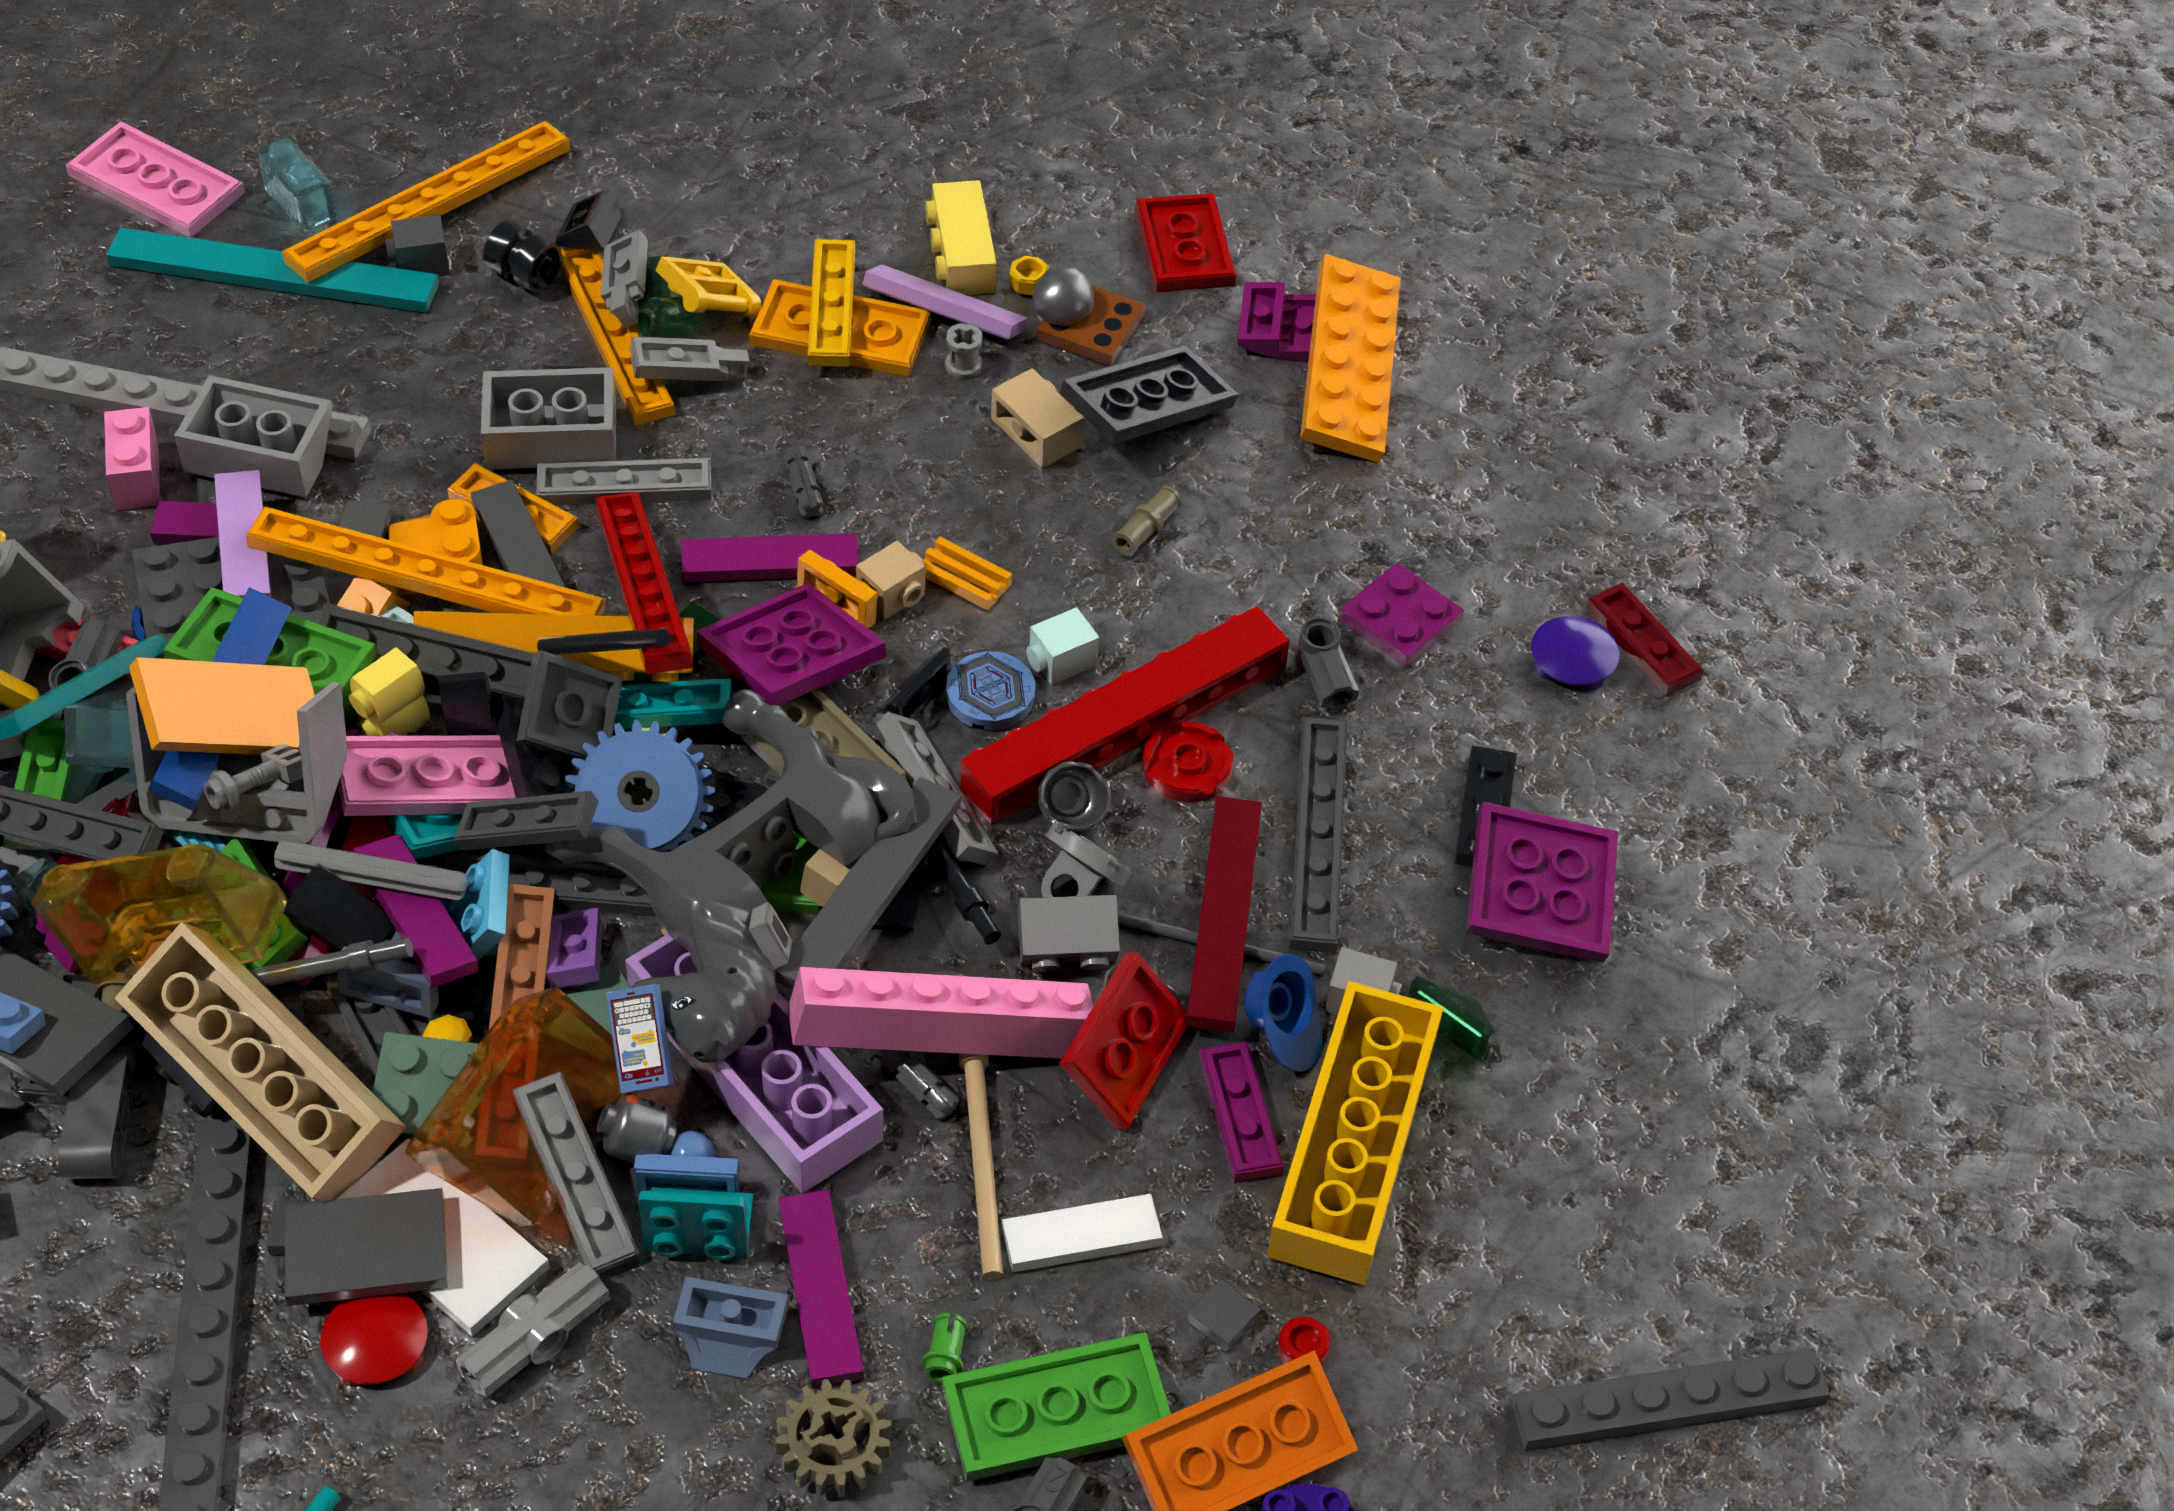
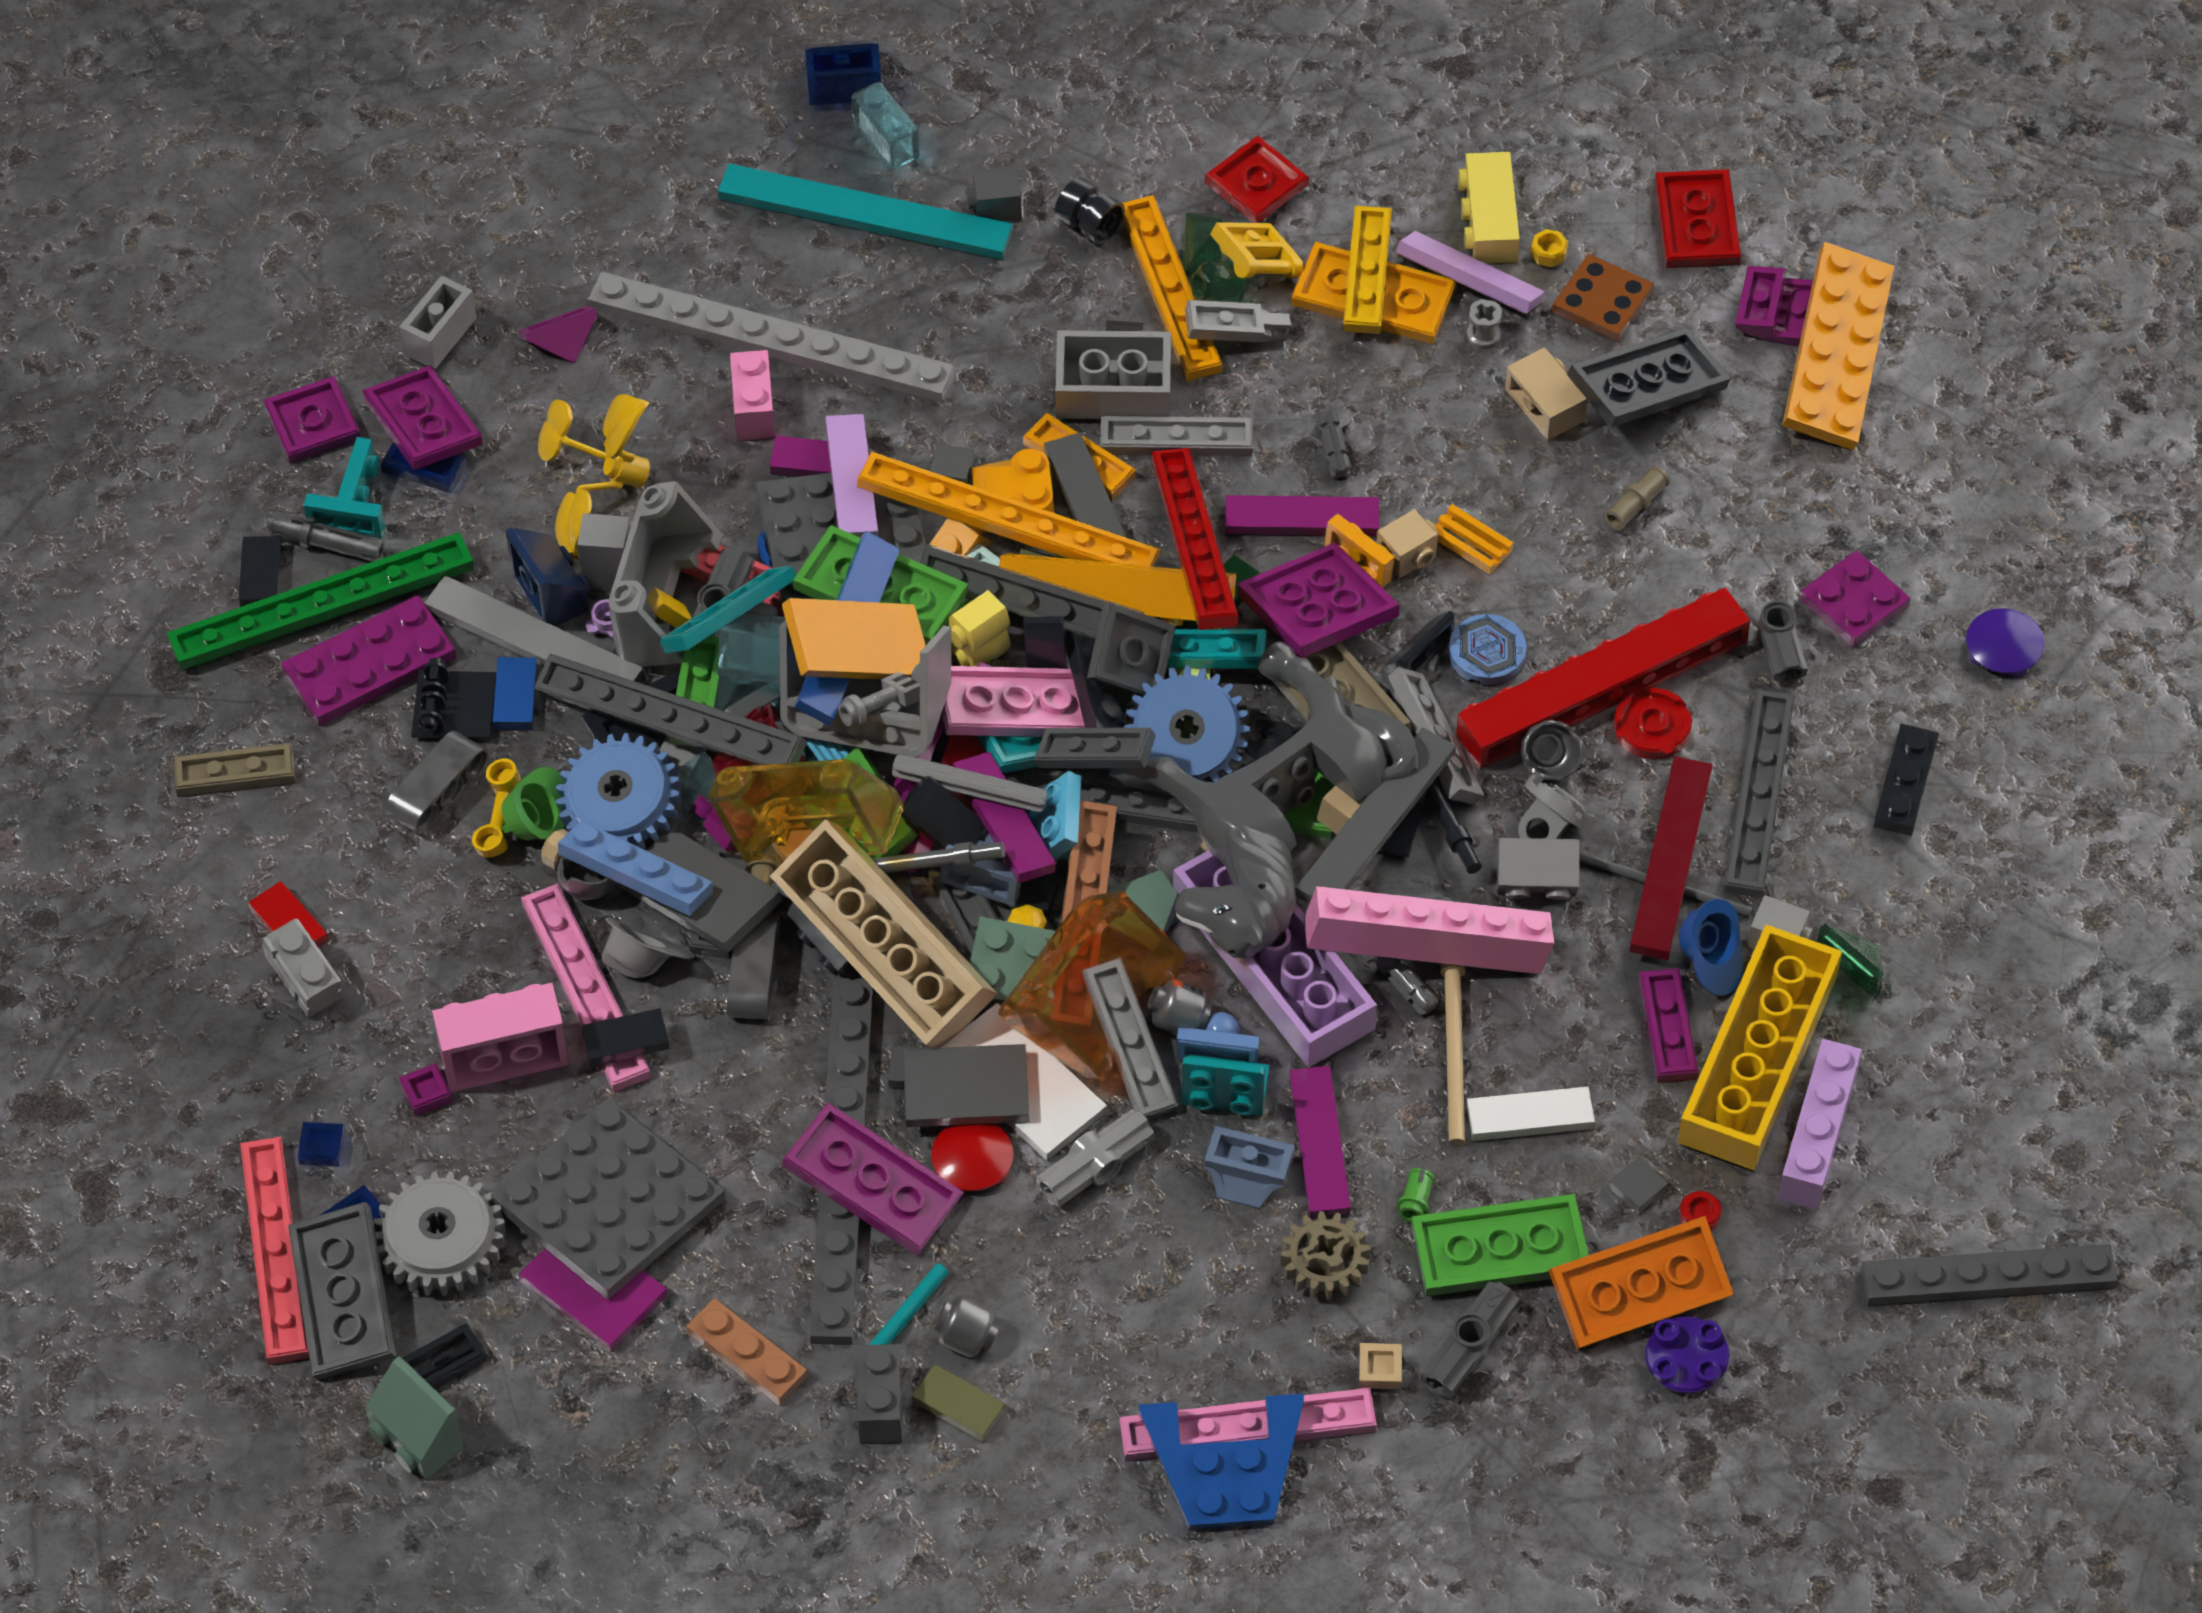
camera: 10 degrees right, 5 degrees up
bright pink tile [66,121,245,238] -> none
light grey slope [174,375,333,497] -> none
light orange tile [282,121,570,283] -> none
black bar [537,628,670,655] -> none
medium lavender plate [546,908,602,989] -> none
black slope [555,190,621,251] -> none
light grey hinge [601,230,648,328] -> none
tile [606,984,675,1093] -> none
light grey tile [749,902,792,970] -> none
light aqua brick [1026,607,1100,686] -> none
flat silver hair [1032,266,1094,327] -> none
red tile [1059,952,1188,1130] -> none
magenta plate [1466,802,1619,963] -> none
dark red tile [1586,582,1704,697] -> none
none -> magenta tile [781,1102,964,1256]
none -> clear blue slope [805,39,882,106]
none -> red plate [1204,135,1309,223]
none -> lavender brick [1778,1039,1862,1210]

